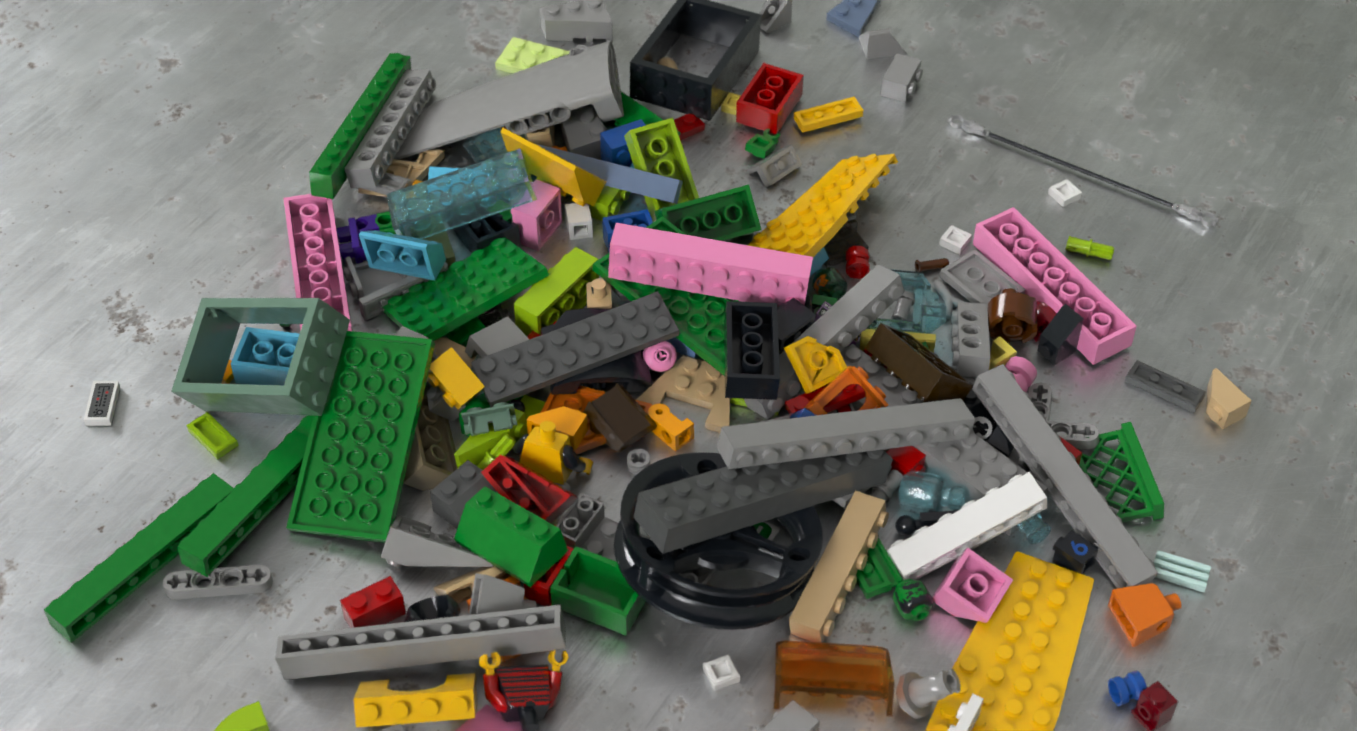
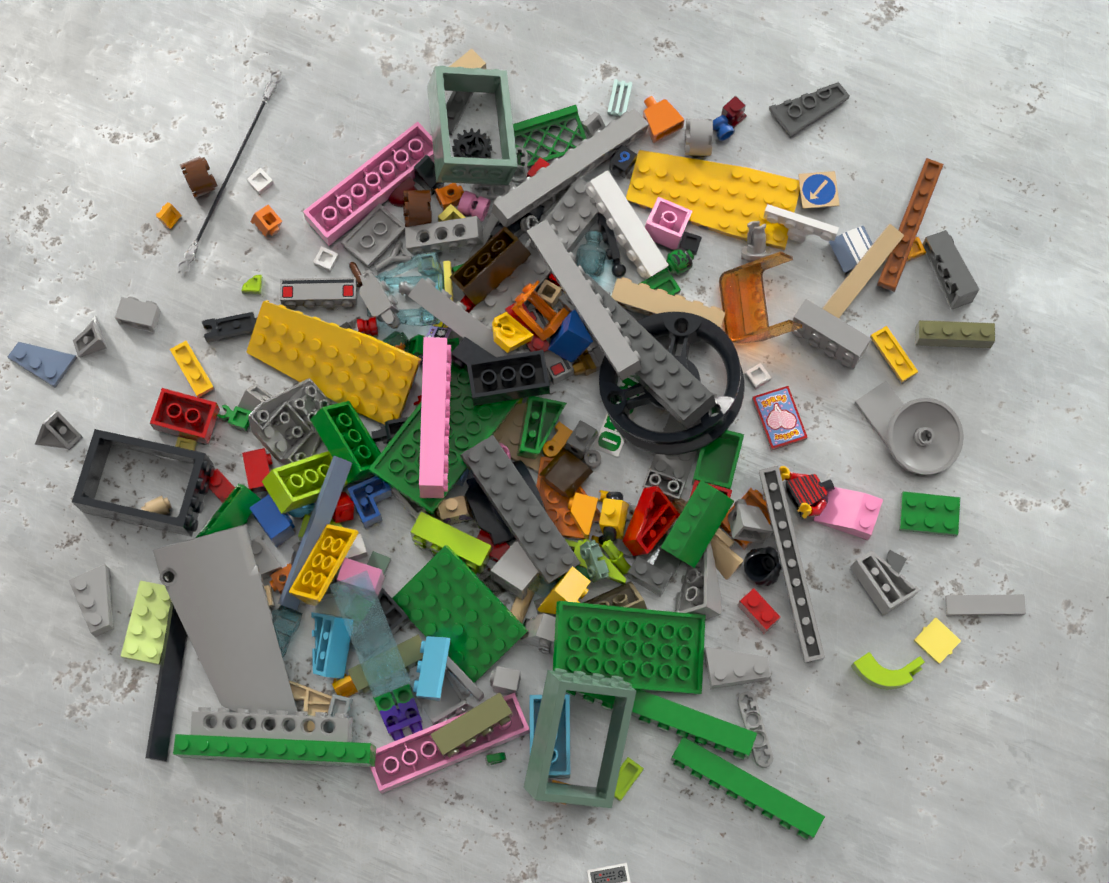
camera: 100 degrees left, 25 degrees up
yellow arch [354,673,478,728] -> none
lime axle [1065,236,1114,260] -> none
none -> black tile [145,602,187,762]
none -> light orange tile [156,202,182,229]
none -> reddish brown brick [180,156,218,198]
none -> black plate [202,312,257,342]
none -> lime tile [241,275,263,294]
none -> red brick [242,448,273,493]
none -> light grey wedge [248,378,333,465]
none -> orange brick [250,204,282,237]
none -> light grey brick [280,277,357,309]
none -> red brick [332,491,354,523]
none -> light grey hinge [359,270,401,329]
none -> sand green tile [367,551,391,575]
none -> sand green door [427,66,518,185]
none -> olive brick [430,692,513,758]
none -> orange brick [435,183,464,211]
none -> black gear [452,128,492,159]
none -> light grey brick [490,666,521,697]
none -> green wedge [517,396,567,459]
none -> dark grey torso [565,420,599,461]
none -> light grey tile [581,112,606,137]
none -> black tile [679,231,702,255]
none -> light grey brick [685,119,713,156]
none -> light grey wedge [704,647,771,690]
none -> tile [752,386,808,451]

